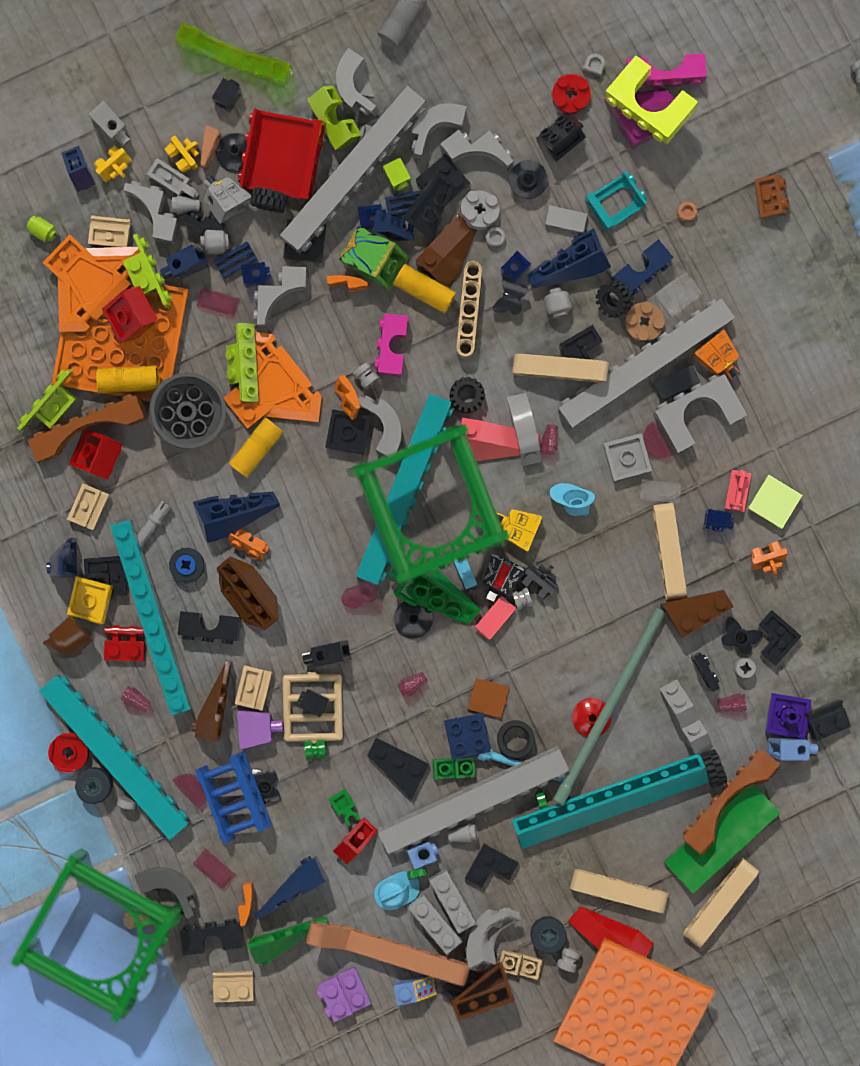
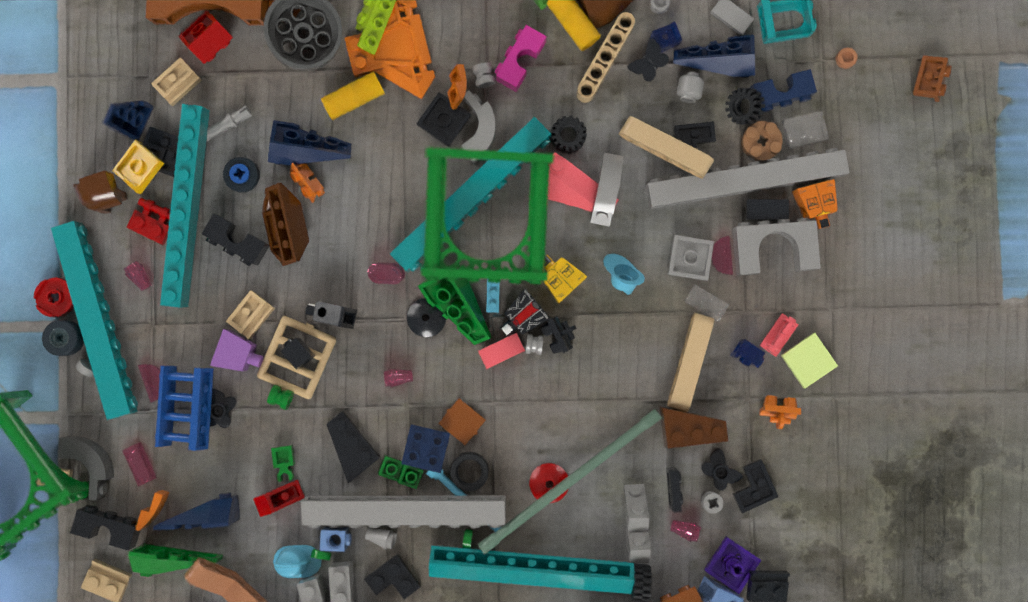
camera: 25 degrees right, 0 degrees up
reddish brown wedge [192,660,232,741] -> none
clear pink cone [539,424,558,455] -> none

